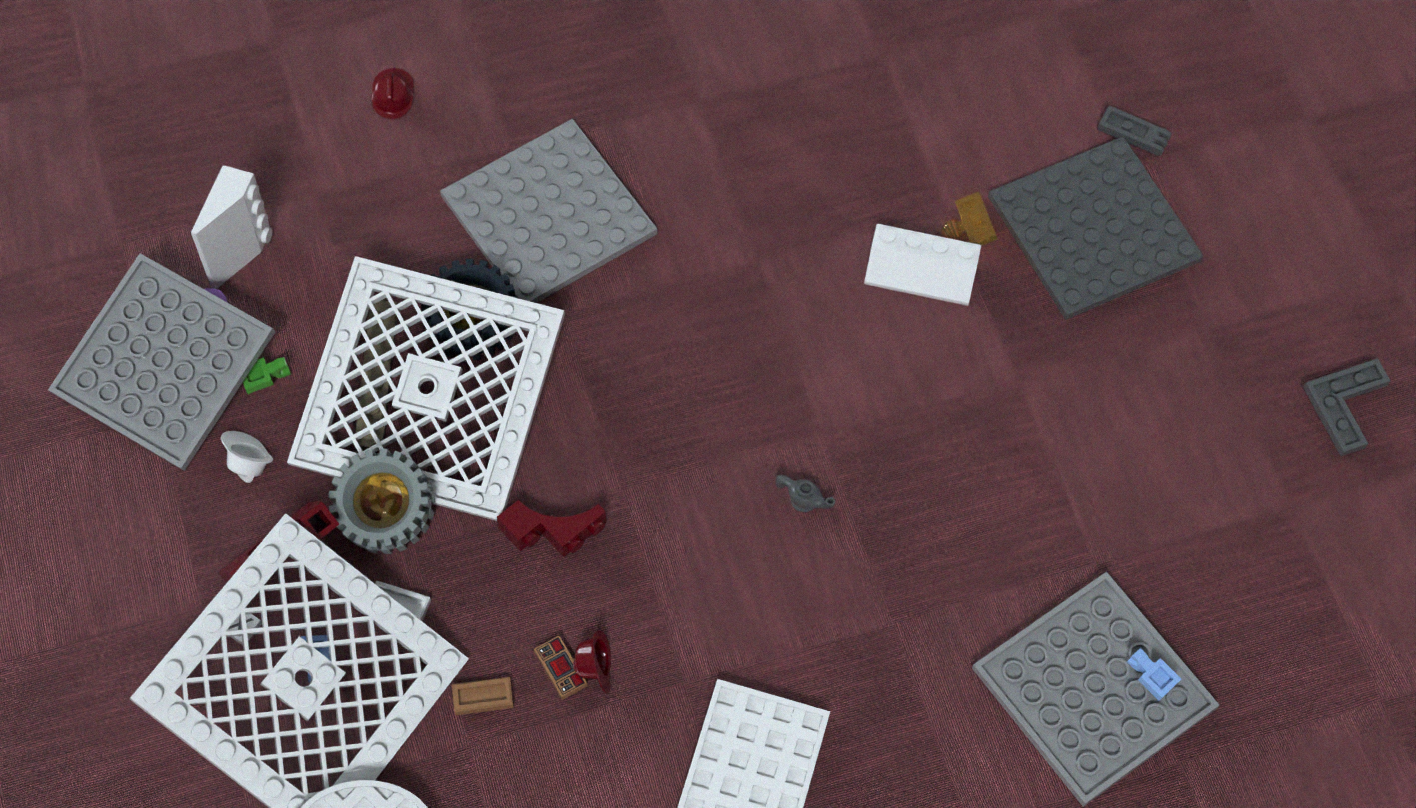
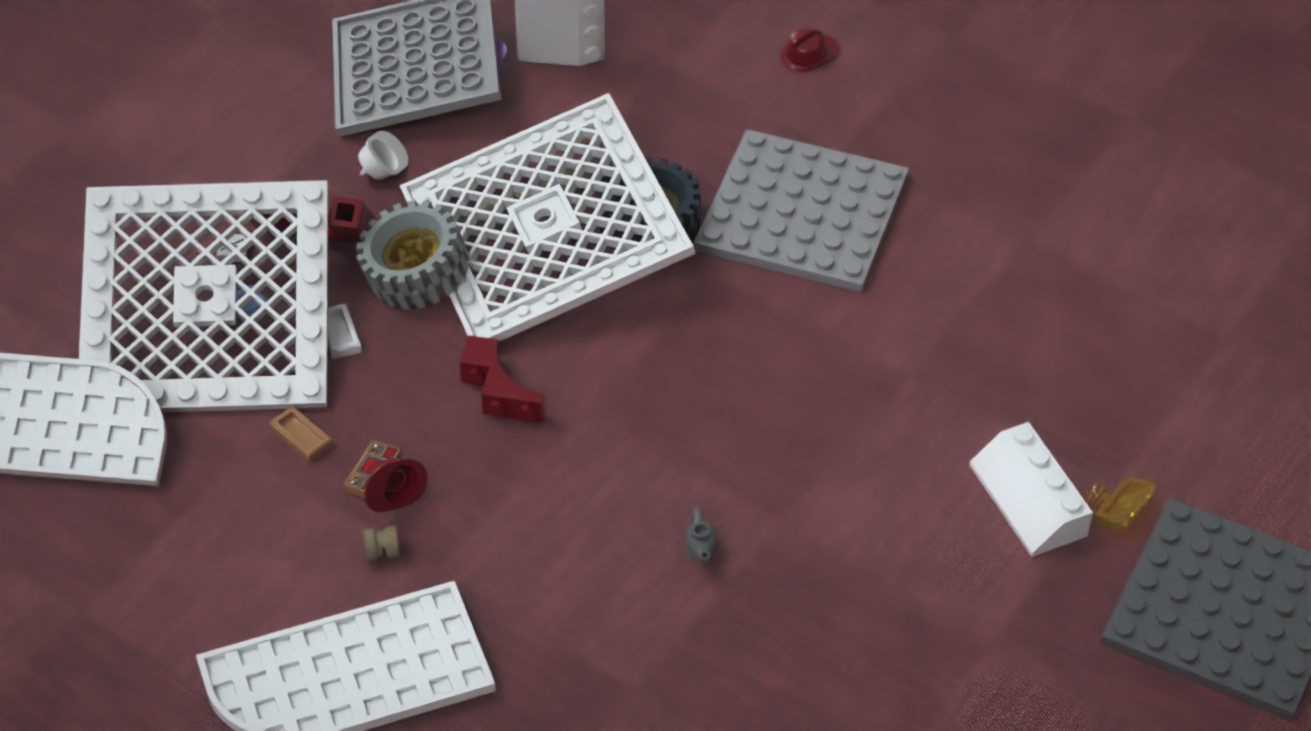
camera: 55 degrees right, 15 degrees down
bright green plate [243,357,291,394] -> none
none -> dark tan wheel [363,525,400,562]

